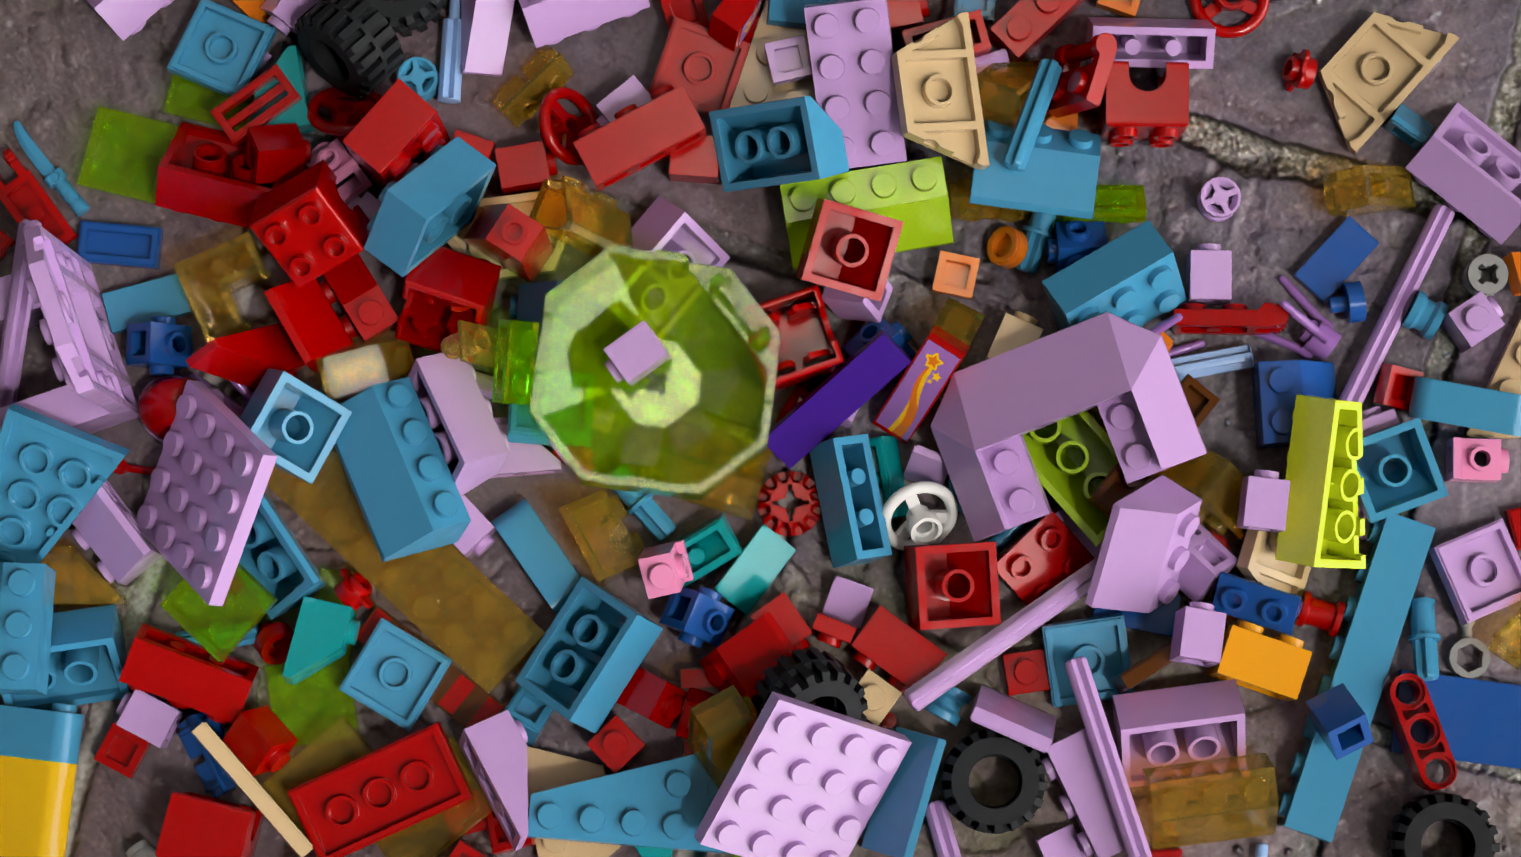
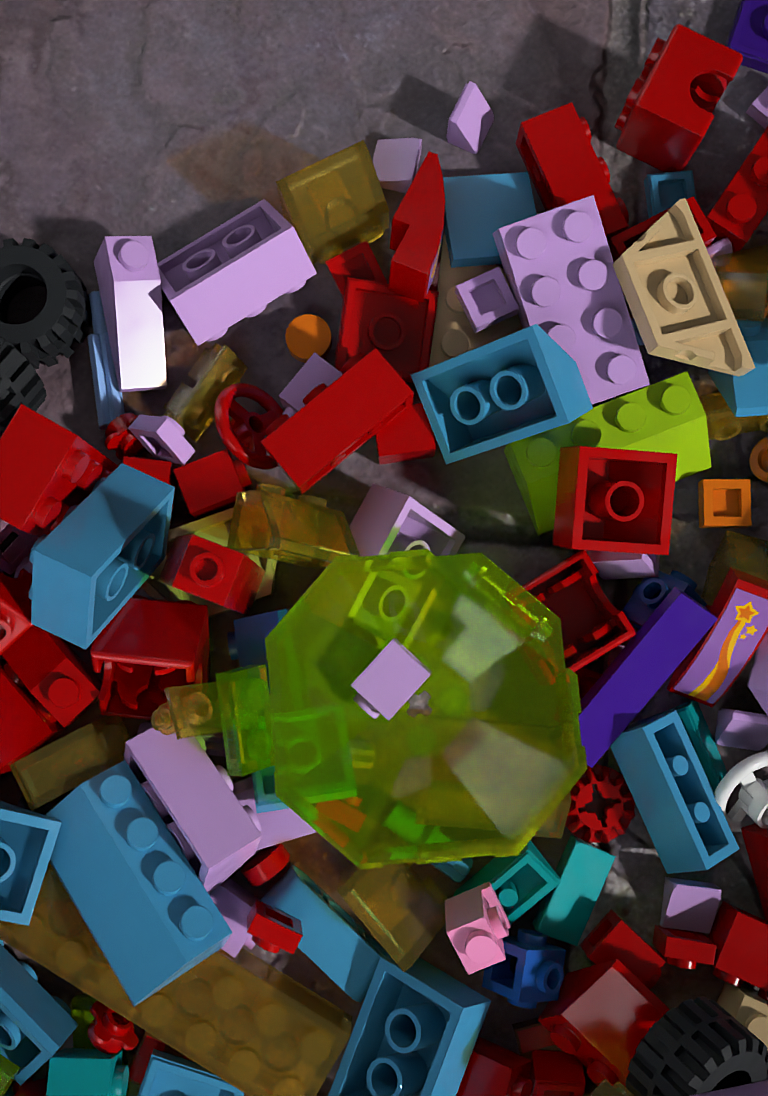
camera: 15 degrees left, 0 degrees up
dark azure wheel [397,57,439,102] -> none
none -> red plate [105,413,145,460]
none -> lavender plate [128,414,195,465]
none -> red tile [241,843,290,886]
none -> red plate [247,899,303,954]
none -> orange tile [285,314,332,363]

